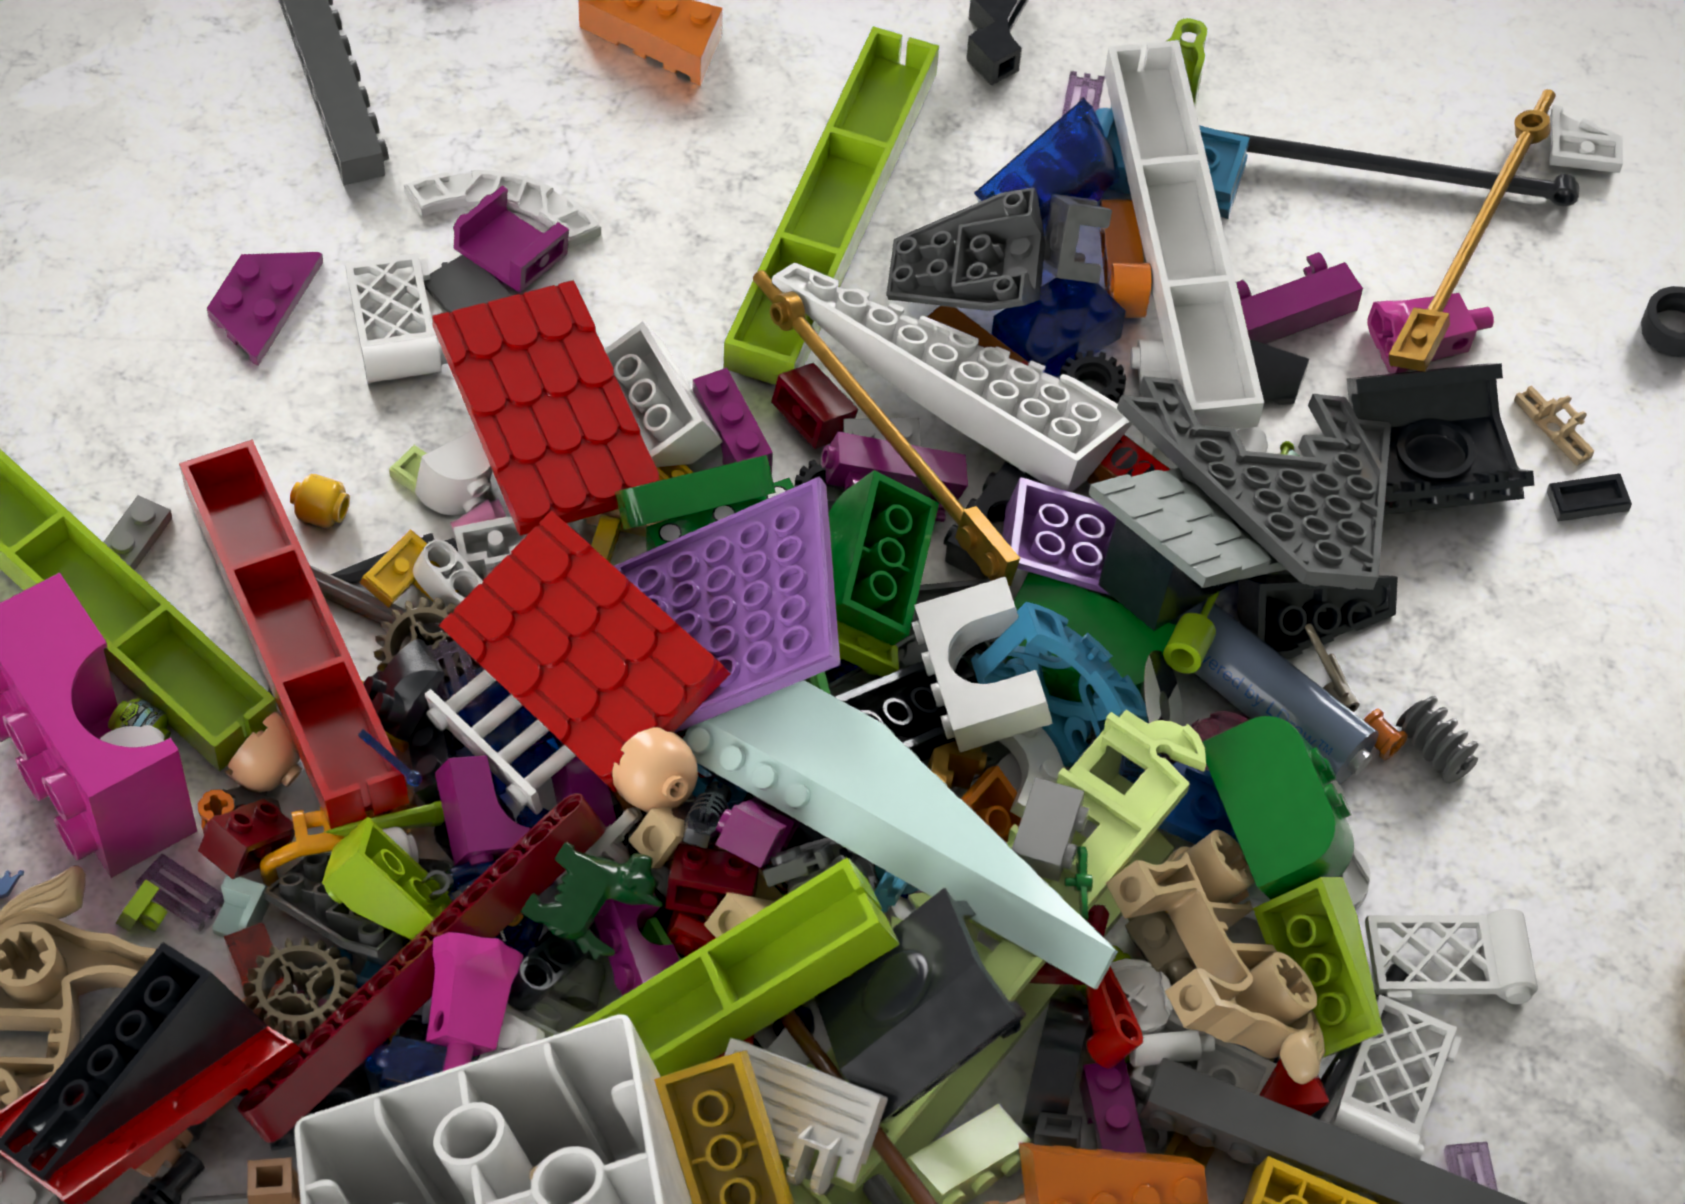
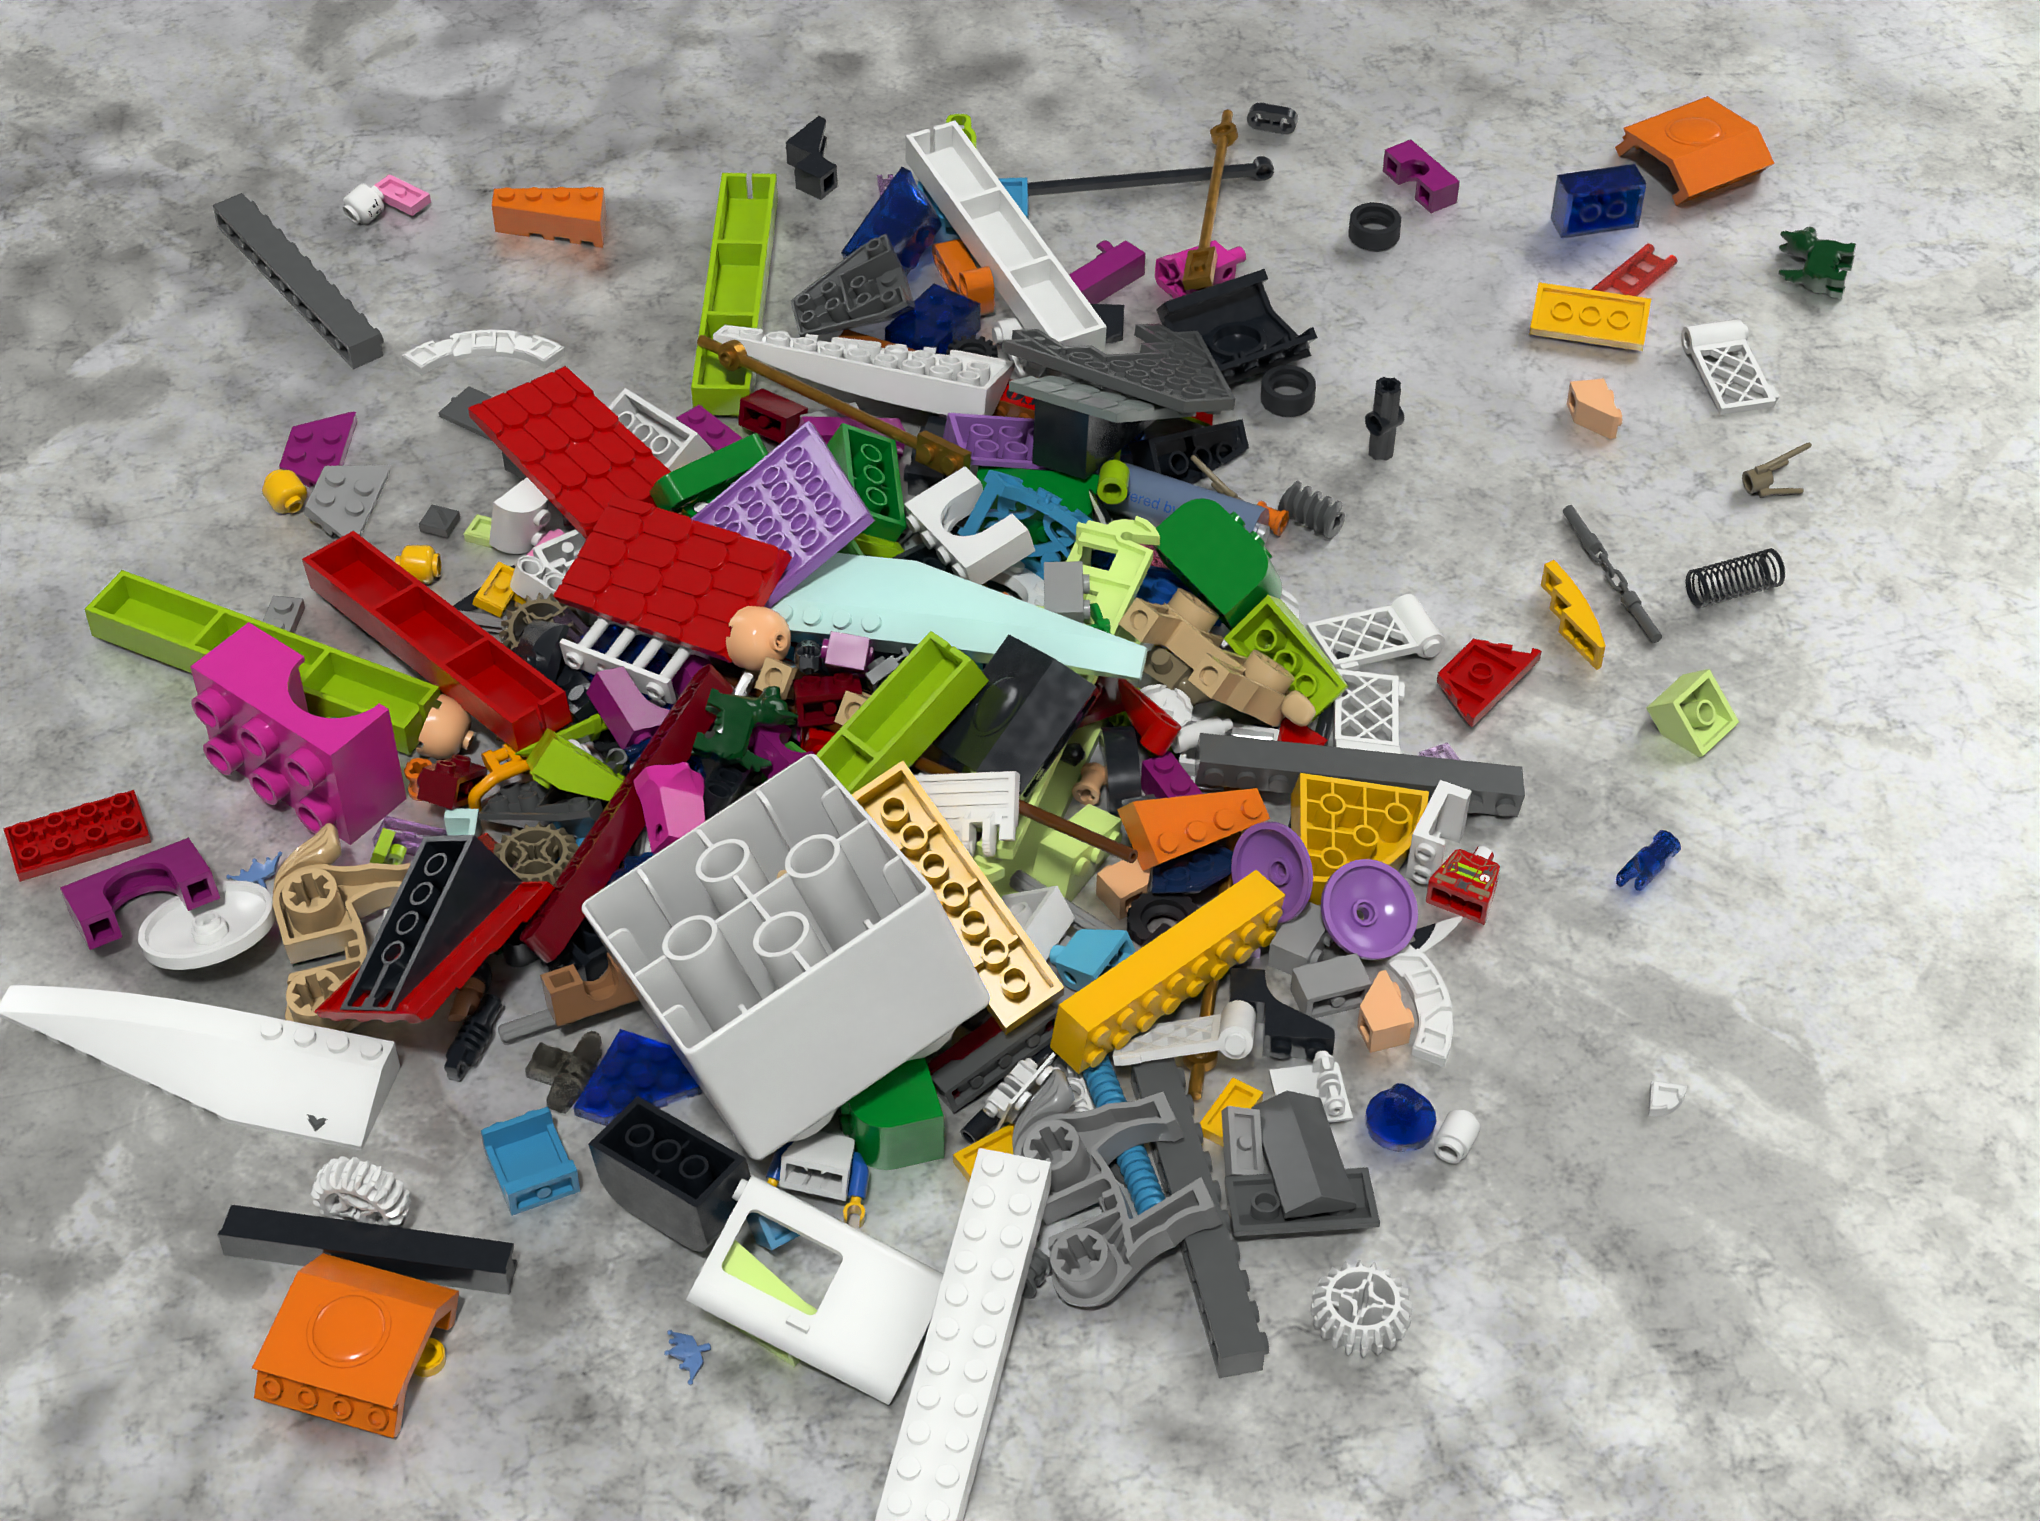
camera: 15 degrees left, 10 degrees down
white piece [345,253,448,384] -> none
clear blue hinge [358,729,422,787] -> none
magenta panel [453,185,569,293] -> none
flat silver panel [1043,194,1112,283] -> none
tan piece [1514,385,1594,466] -> none
black tile [1547,473,1632,521] -> none
white wing [1549,104,1623,173] -> none
none -> yellow head [262,469,307,514]
none -> light grey wing [304,465,391,538]
none -> dark grey tile [419,504,460,538]
none -> light nougat bush [1072,762,1106,805]
none -> black beam [1247,103,1298,135]
none -> black tyre [1260,365,1316,417]
none -> black piece [1365,377,1405,461]
none -> red wing [1437,638,1542,727]

